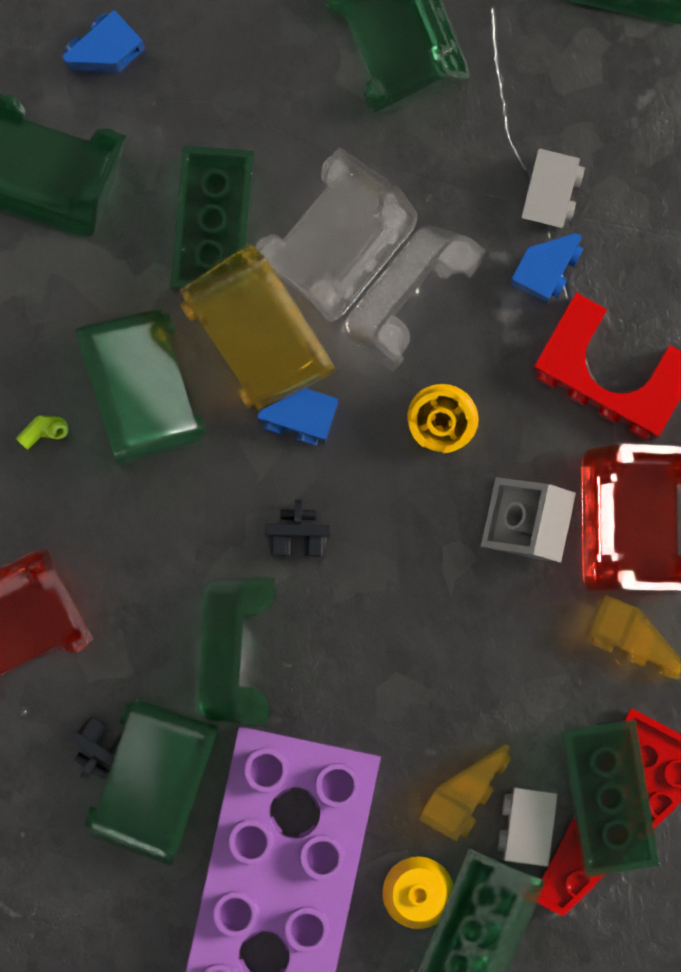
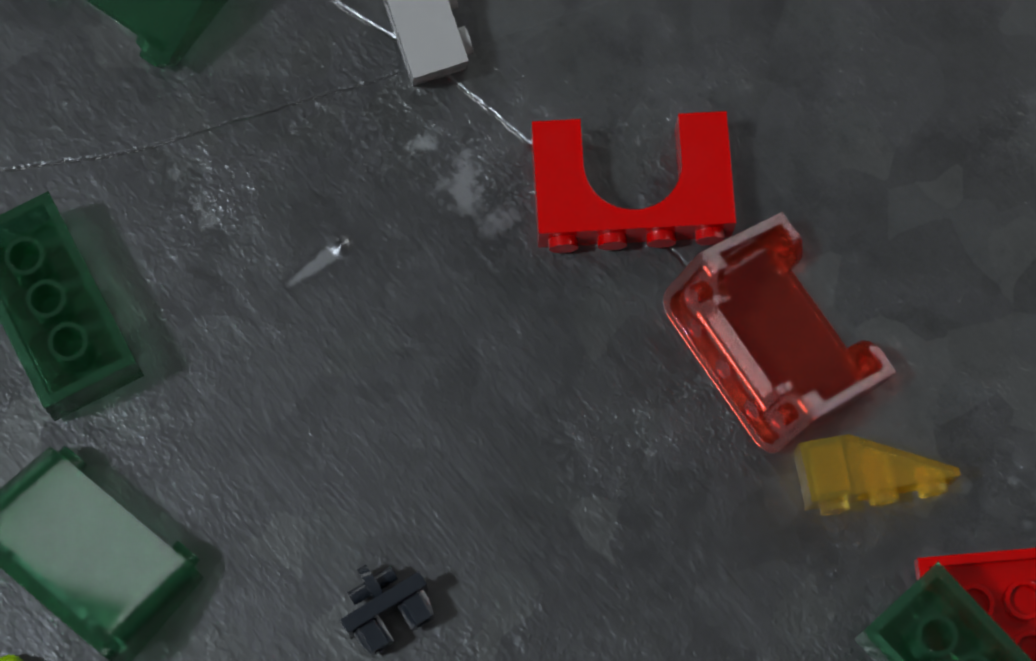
camera: 35 degrees left, 10 degrees down
clear yellow windscreen [179,244,337,411] -> none
clear windscreen [249,147,418,322] -> none
blue slope [257,388,339,446] -> none
clear windscreen [345,225,486,373] -> none
yellow cone [407,384,479,453] -> none
light grey slope [481,477,576,563] -> none
blue slope [509,233,584,304] -> none

